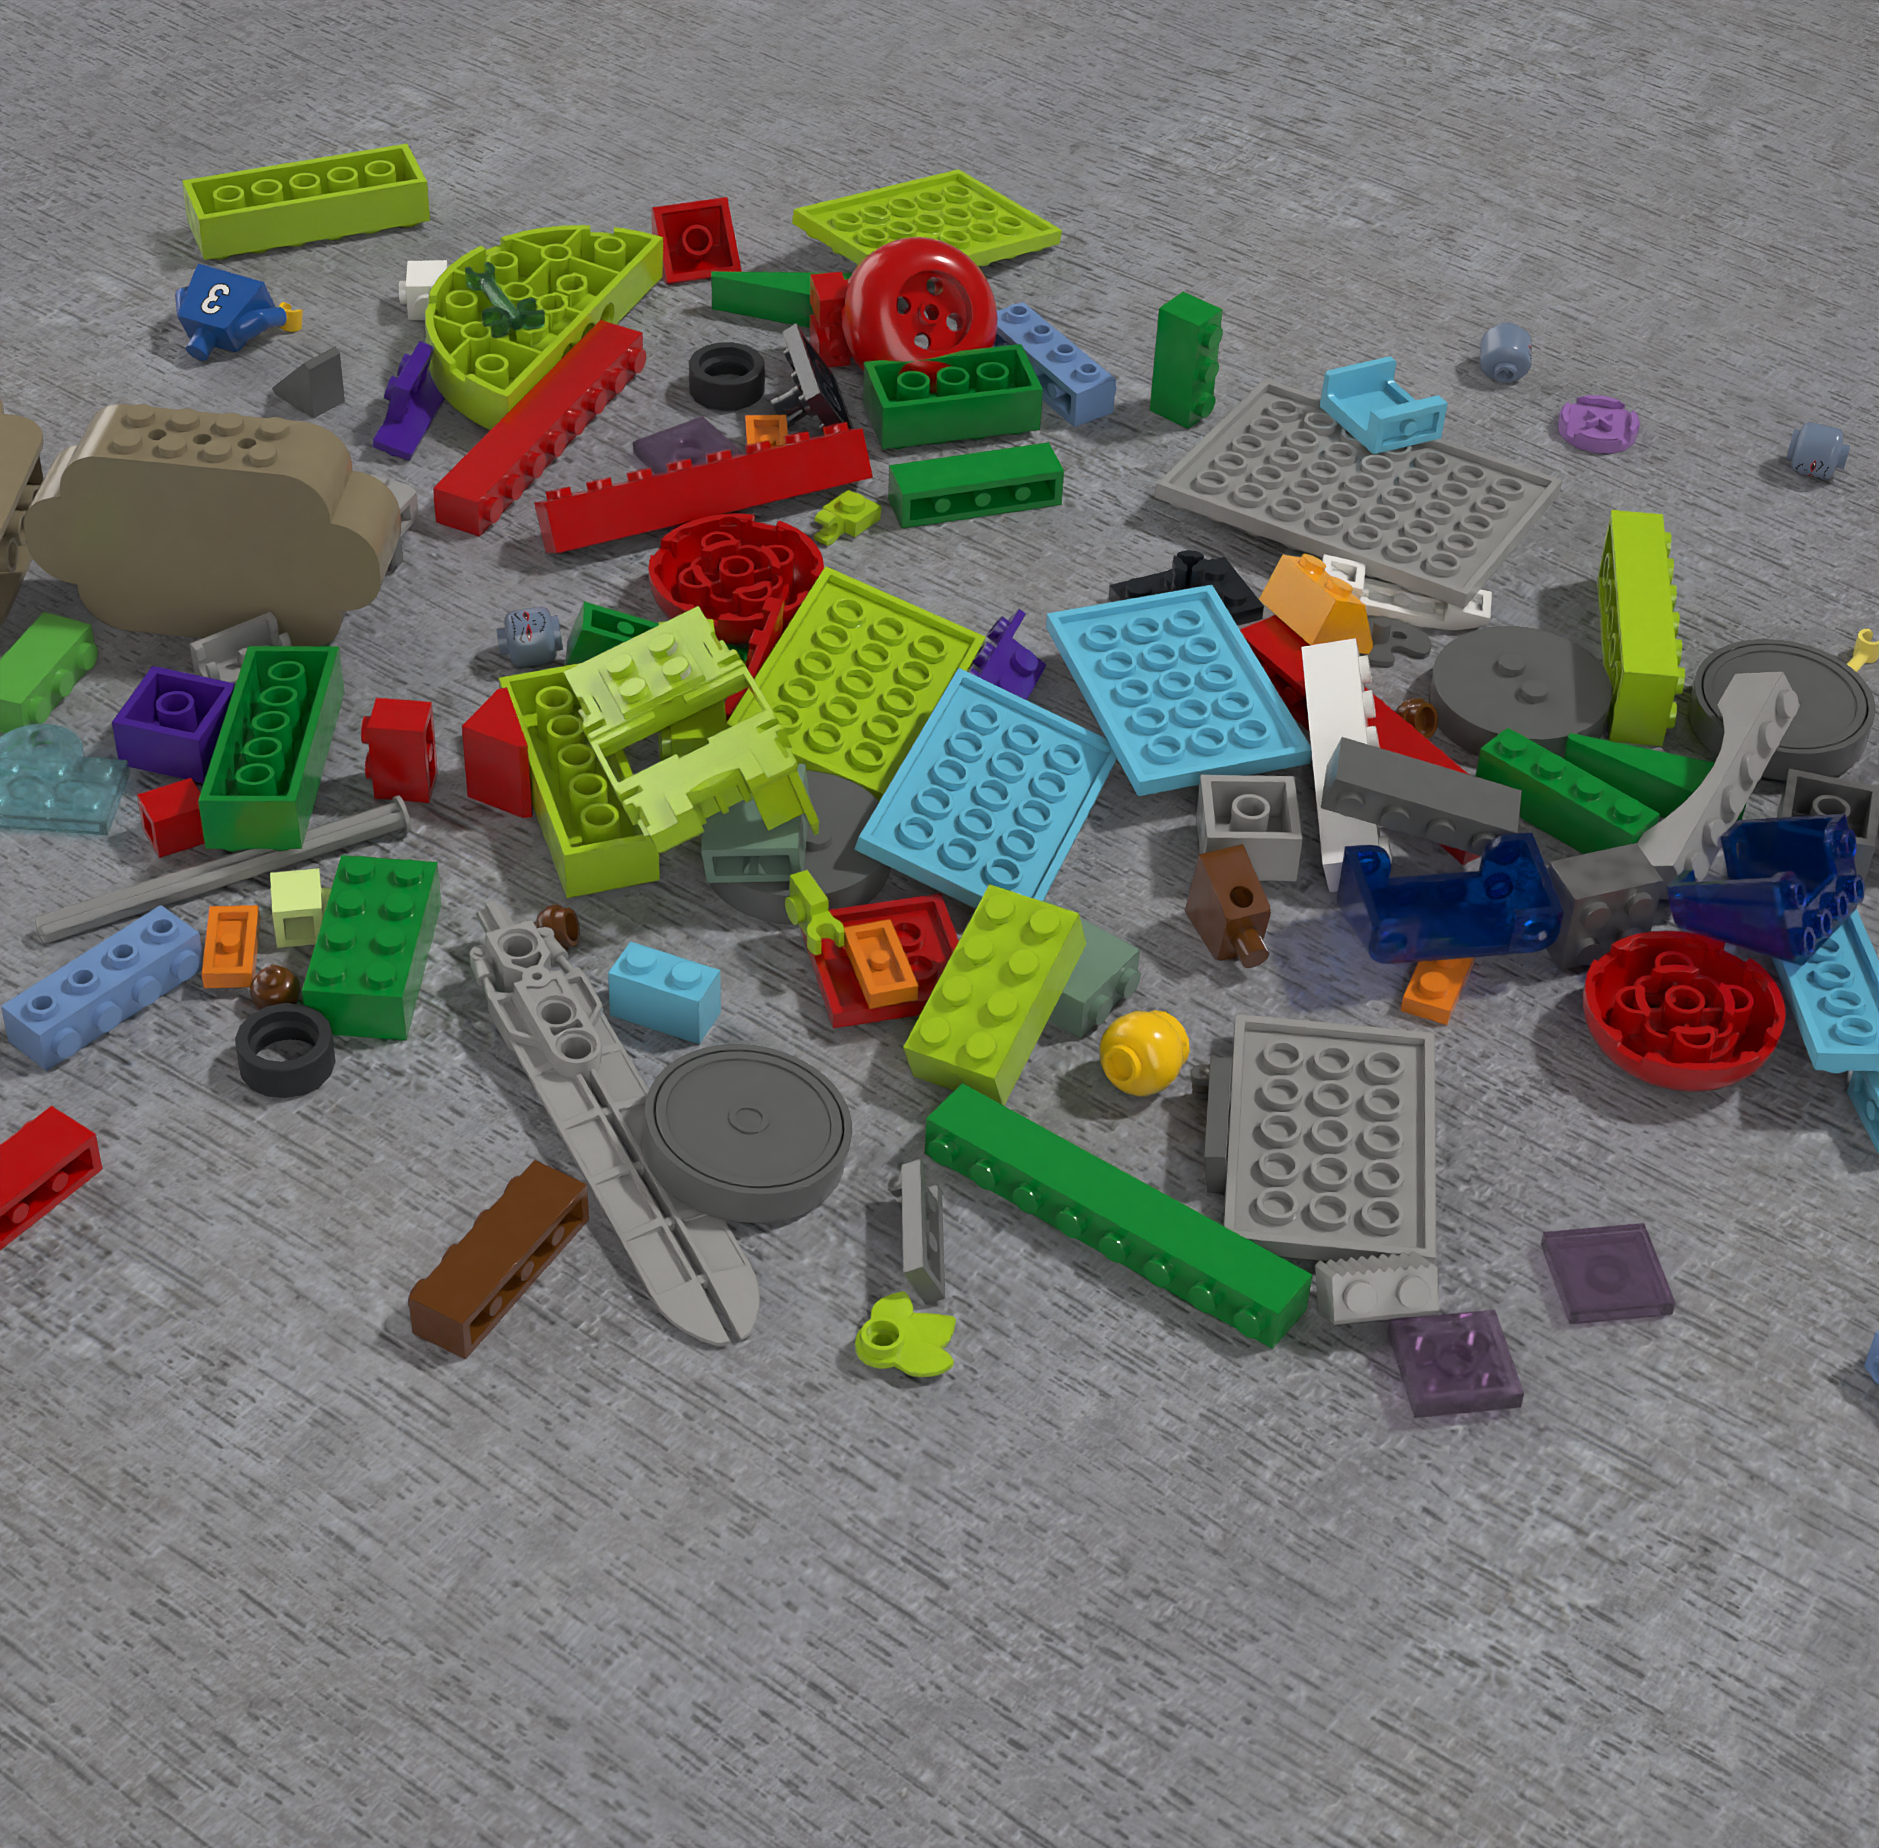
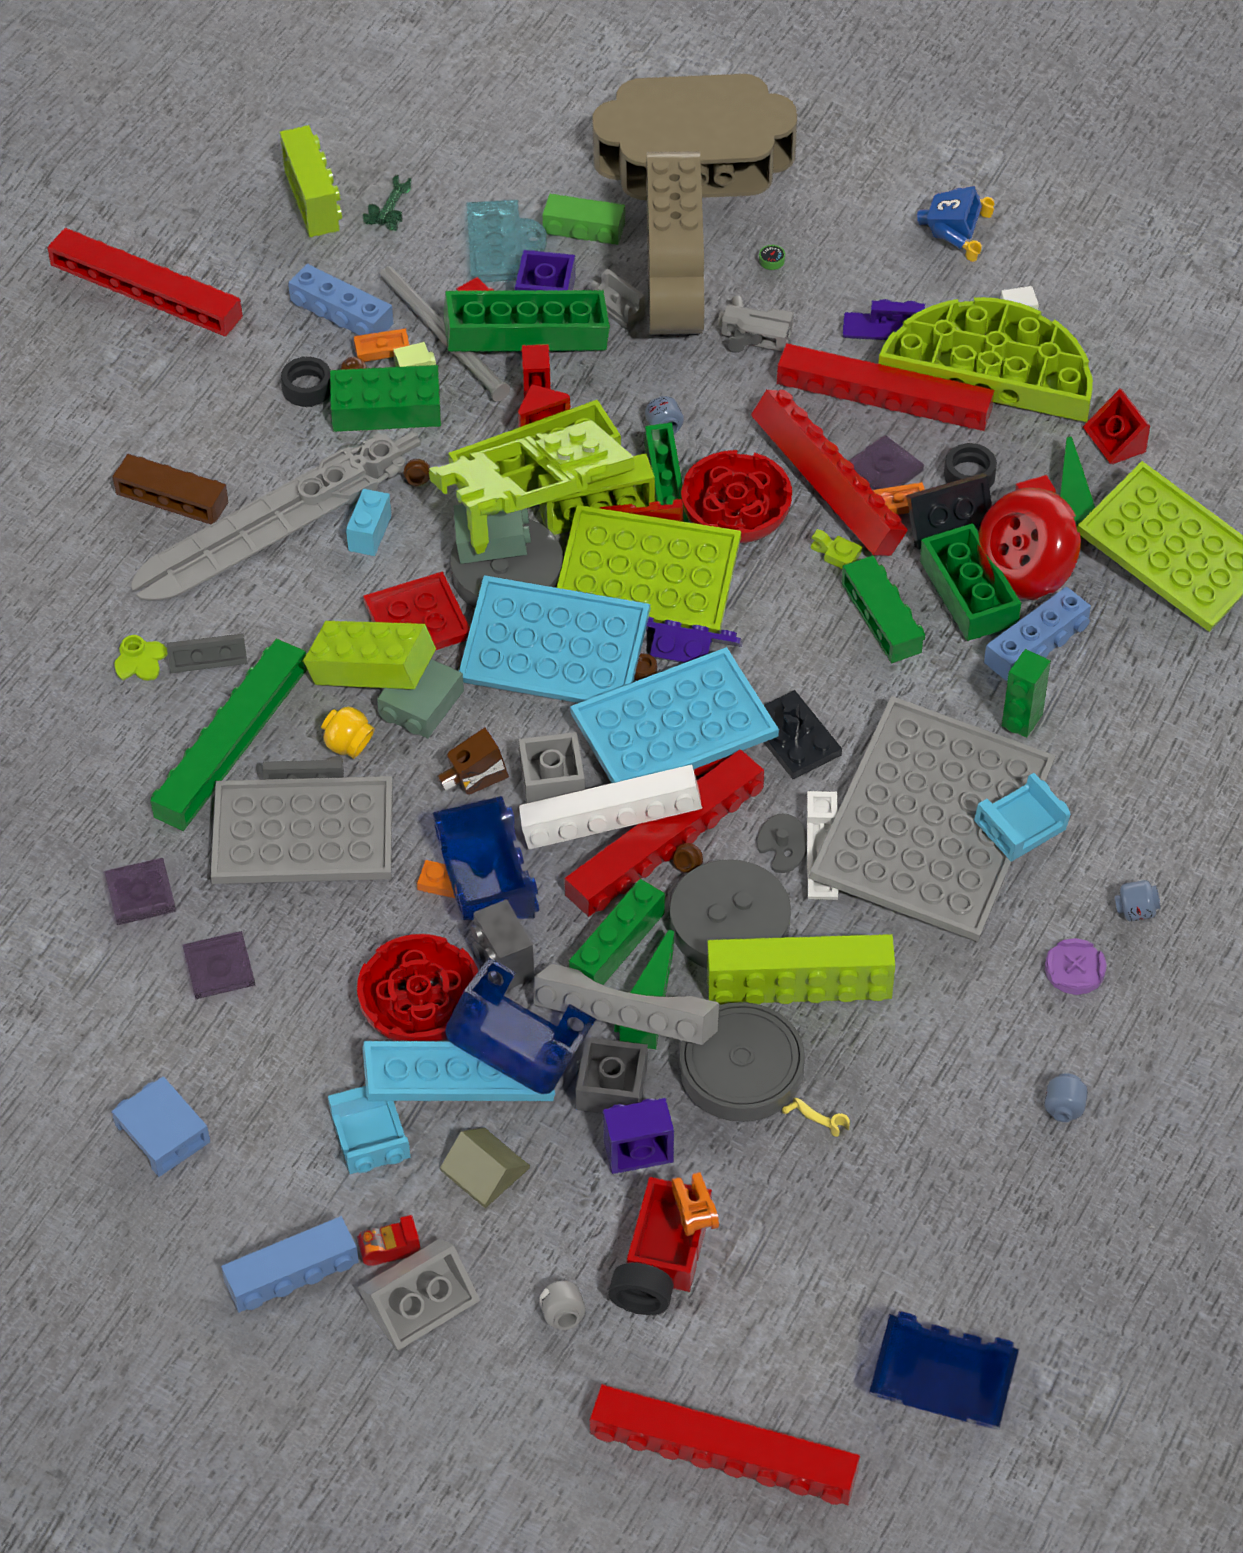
camera: 85 degrees right, 10 degrees up
lime brick [182,143,430,260] -> none
dark grey slope [272,346,345,418] -> none
clear green bar [465,262,545,338] -> none
dark grey brick [641,1044,852,1223] -> none
lime plate [785,870,844,955] -> none
orange plate [844,919,918,1009] -> none
light orange slope [1259,554,1373,654] -> none
light grey brick [1315,1251,1439,1325] -> none
dark grey brick [1321,737,1522,861] -> none

